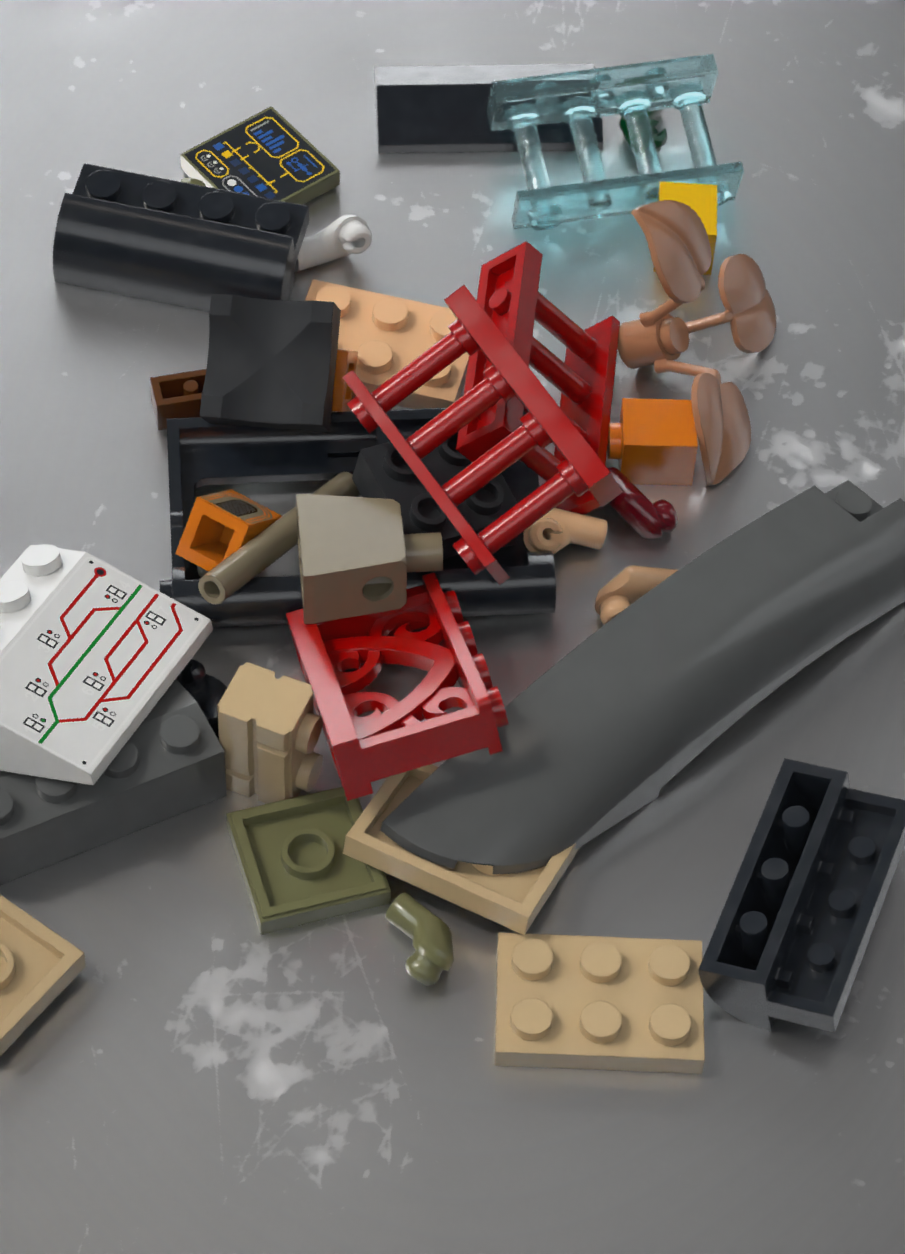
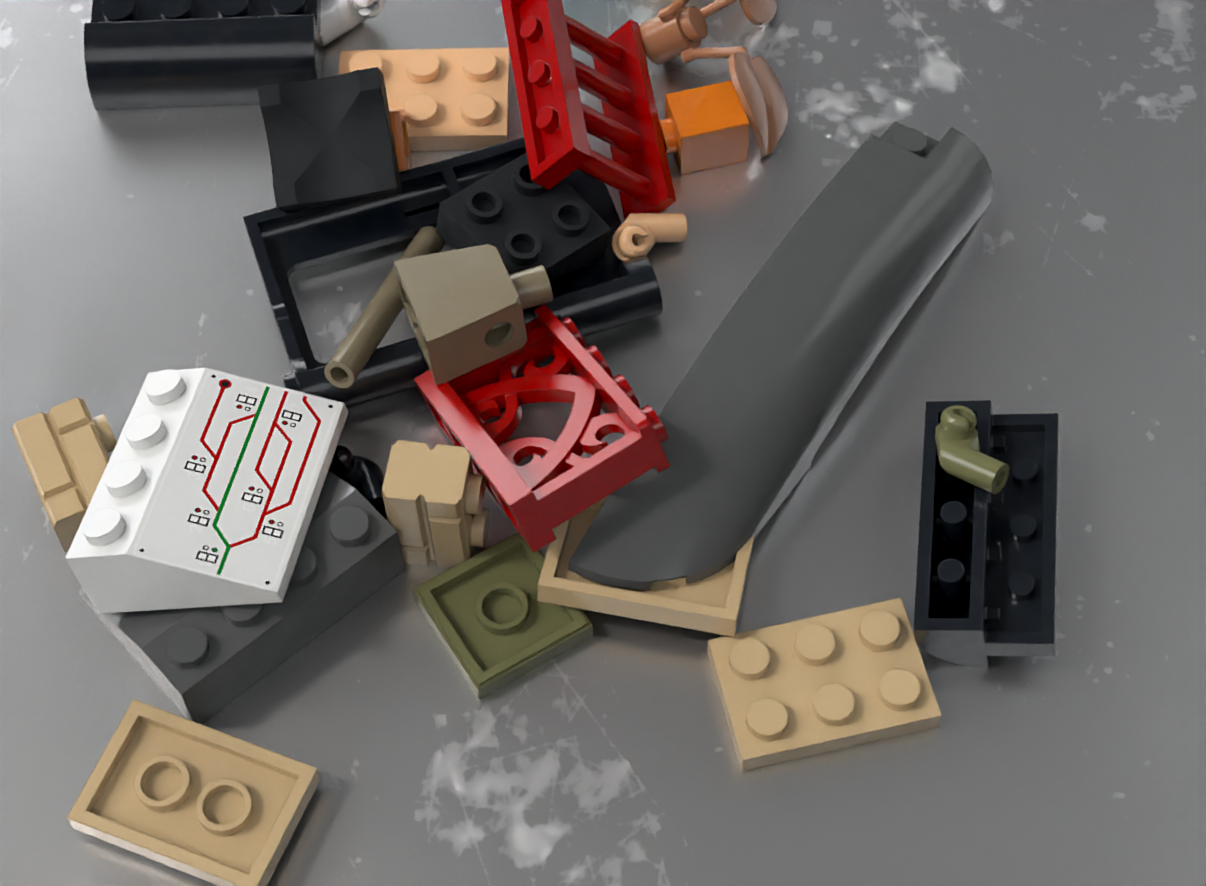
camera: 10 degrees left, 5 degrees up
reddish brown piece [150,369,206,430] -> none
orange brick [175,489,282,572] -> none
red fence [342,285,623,585] -> none
olive arm [385,893,454,986] -> none
light nougat arm [594,565,678,625] -> none
dark red arm [607,467,678,540] -> none
none -> olive arm [935,405,1010,494]

